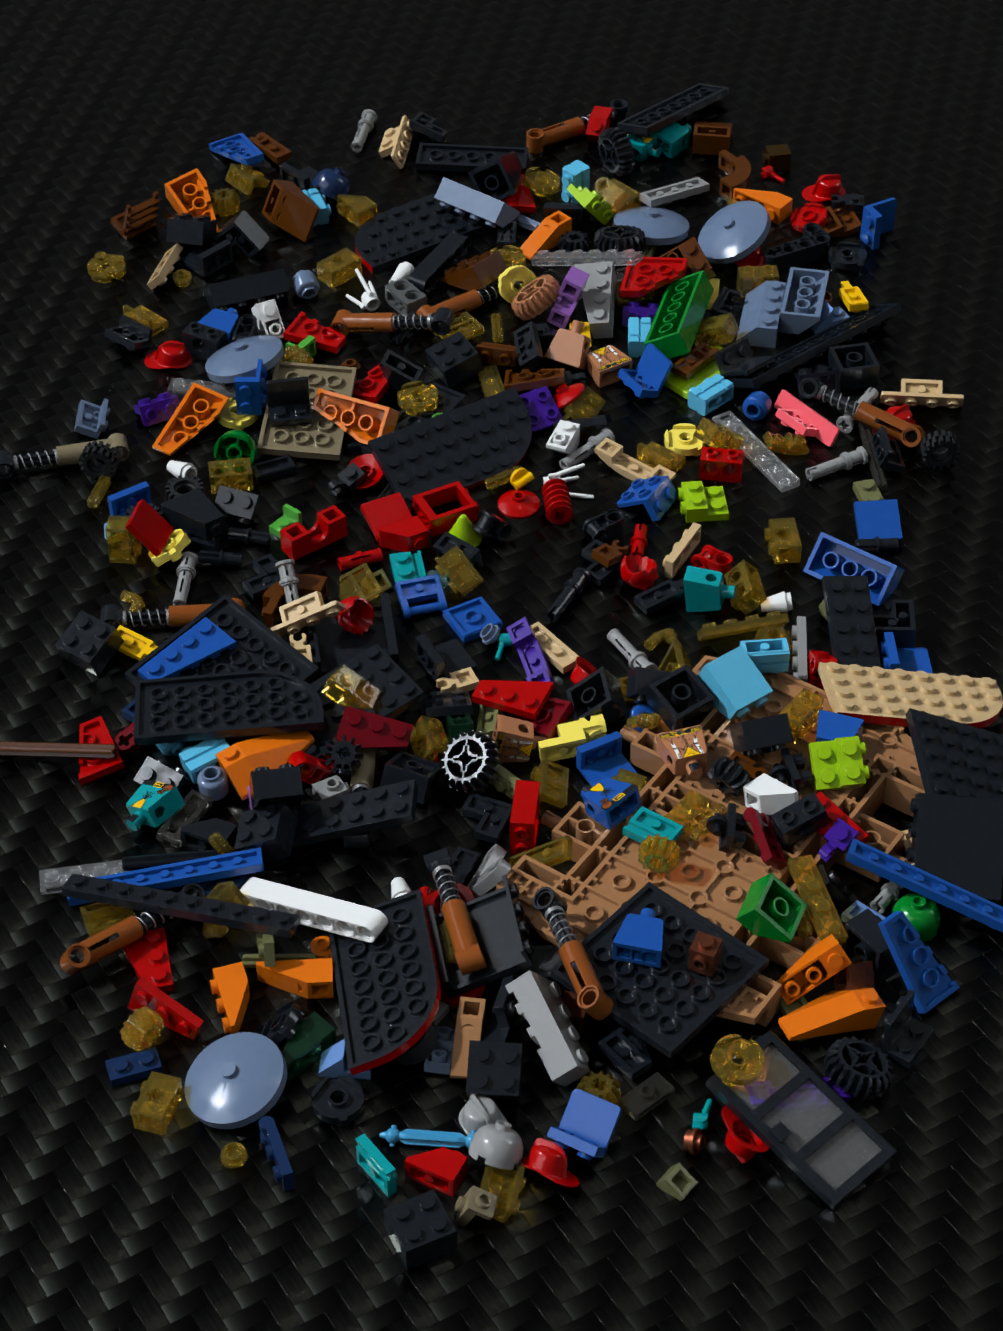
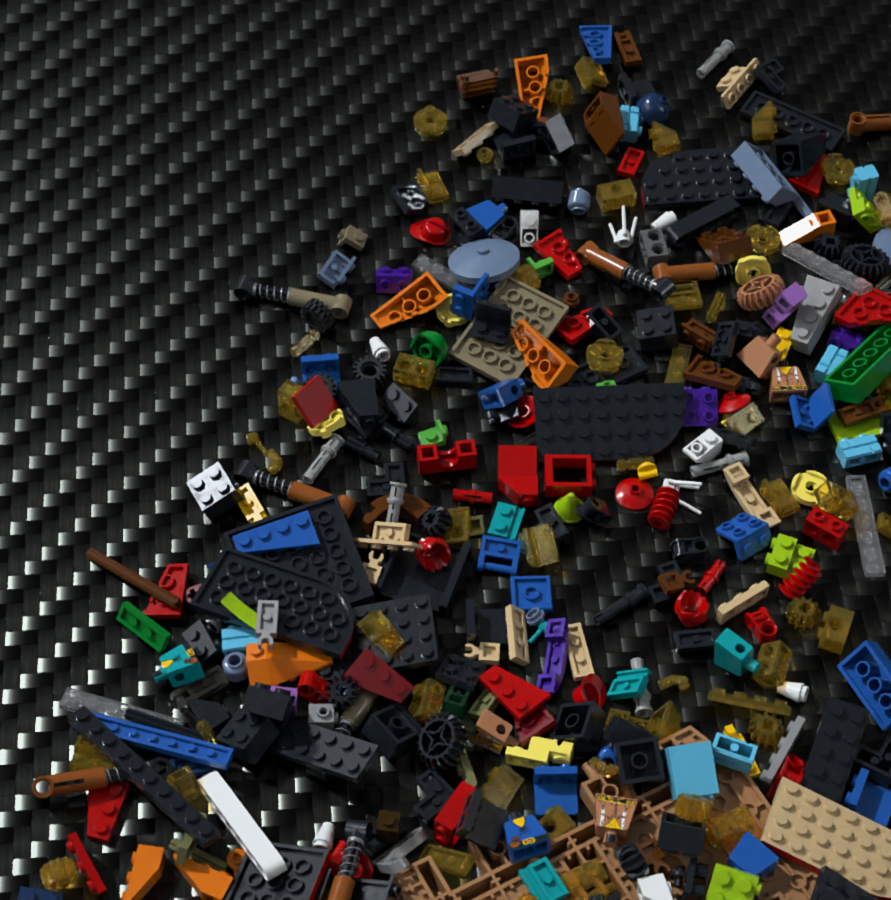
camera: 25 degrees right, 10 degrees up
none -> green plate [116,601,171,653]
none -> lime sticker [221,592,278,630]
none -> clear yellow hand [246,432,268,455]
none -> light grey plate [256,600,279,650]
none -> dark tan bracket [337,225,368,251]
none -> dark brown brick [376,810,401,844]
none -> black gear [419,505,453,538]
none -> black bracket [454,788,508,851]
none -> blue torso [478,378,526,410]
none -> tan plate [505,604,530,666]
none -> teal plate [607,668,652,700]
none -> red plate [617,147,645,179]
none -> clear yellow gear [674,793,713,823]
none -> clear yellow slope [752,101,777,140]
none -> red piece [778,556,822,600]
none -> clear yellow gear [786,596,821,631]

